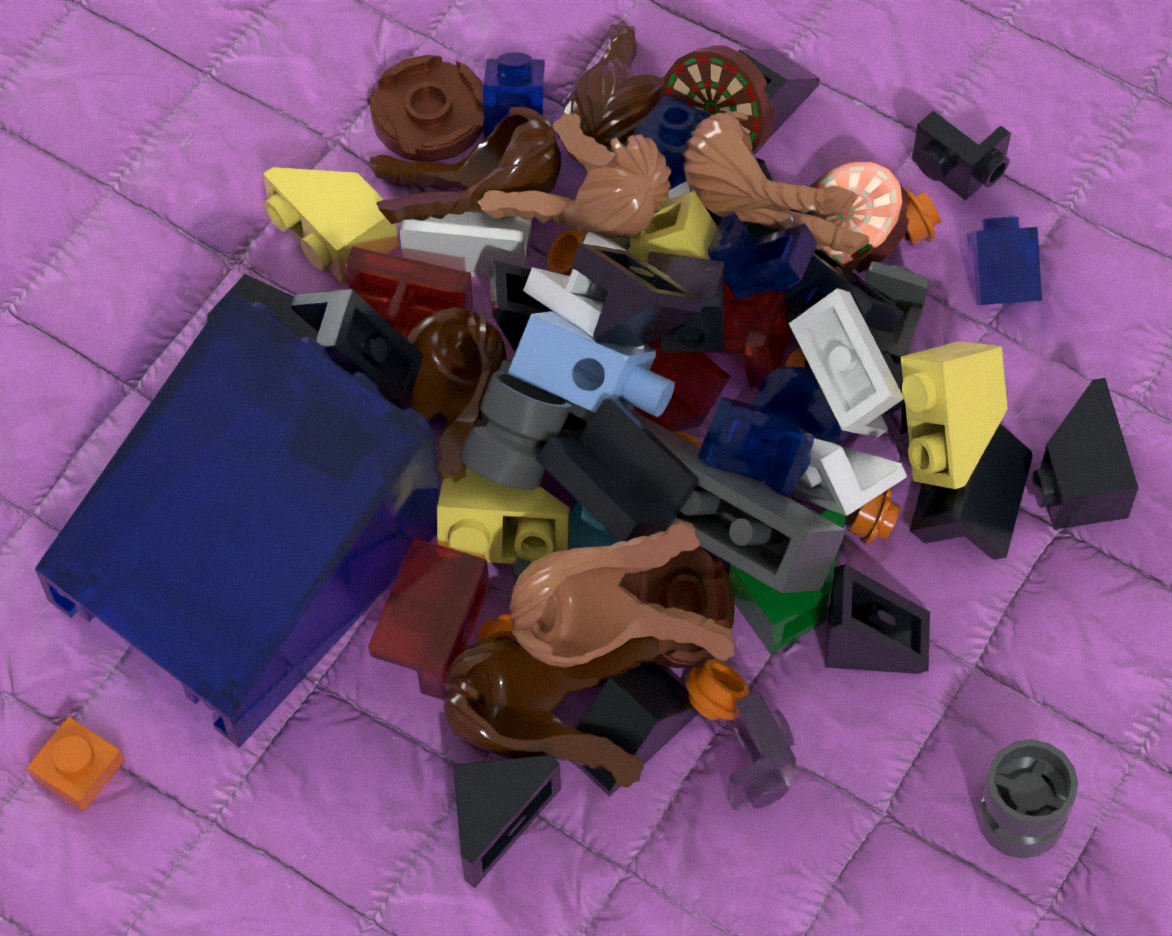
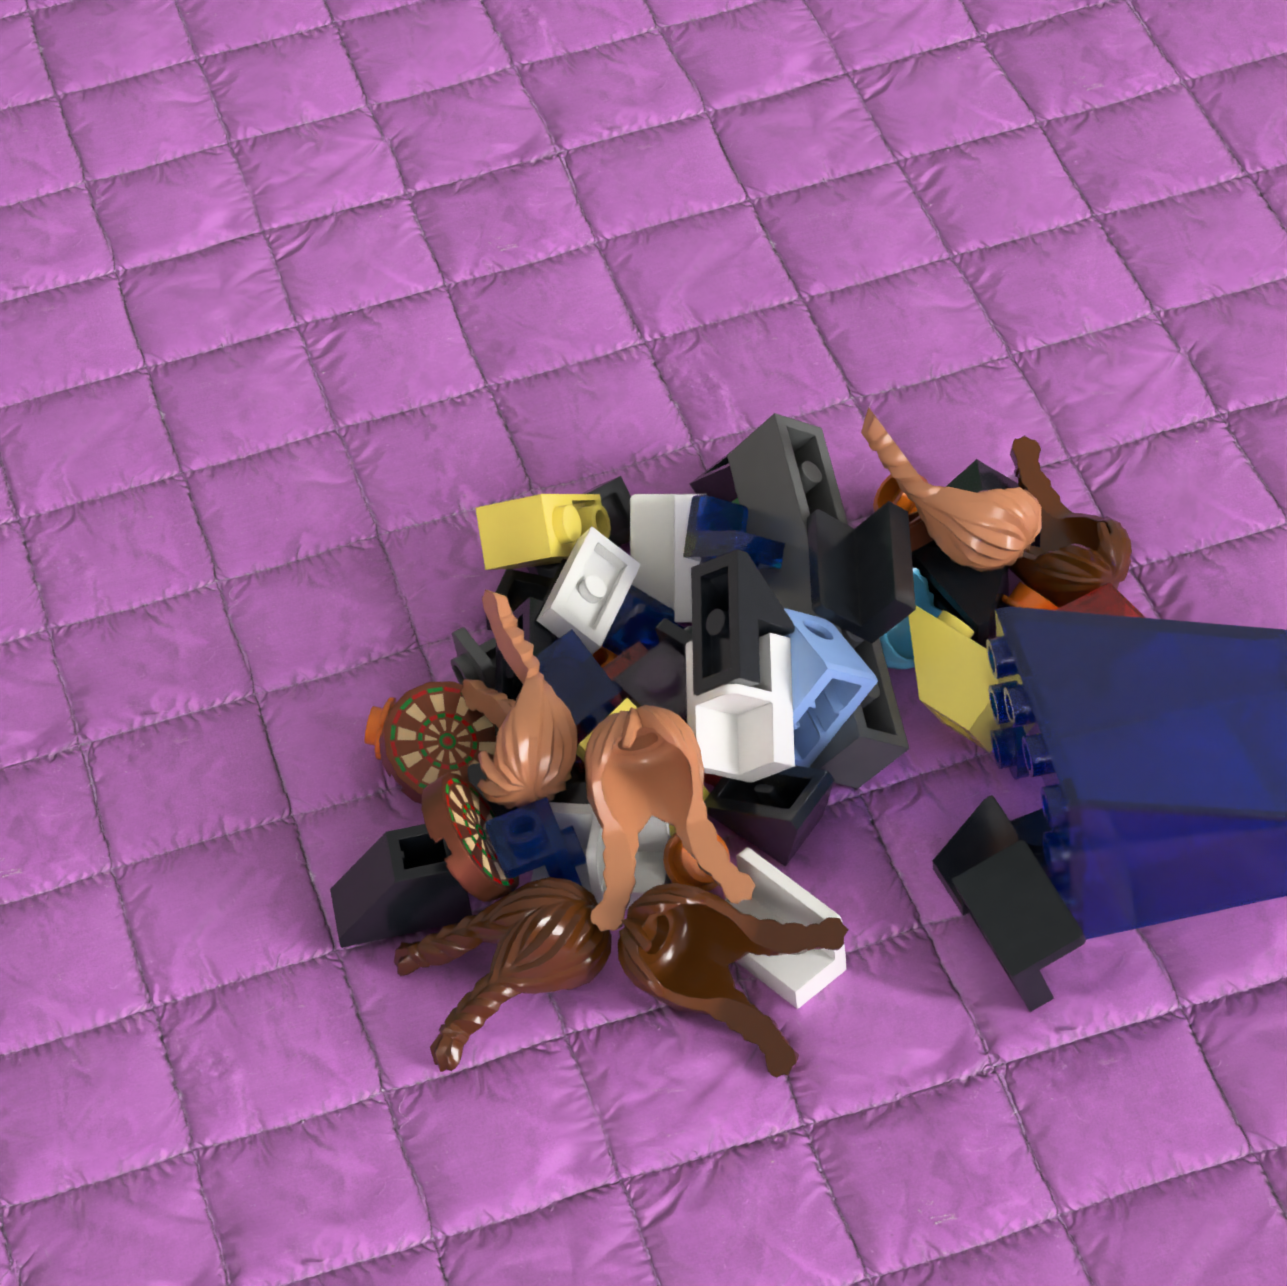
camera: 135 degrees left, 15 degrees down
light yellow slope [263,167,399,284] -> none
black panel [290,289,423,411] -> none
reddish brown hair [326,307,507,483] -> none
clear red panel [345,246,474,339] -> none
copper tile [370,55,488,162] -> none
black slope [453,755,561,888] -> none
dark grey wheel [460,371,572,490] -> none
clear blue bracket [483,52,545,138] -> none
clear purple bracket [727,691,796,810] -> none
black bracket [912,111,1011,201] -> none
clear blue bracket [967,217,1042,305] -> none
dark grey wheel [977,739,1078,859] -> none
black slope [1032,378,1139,530] -> none

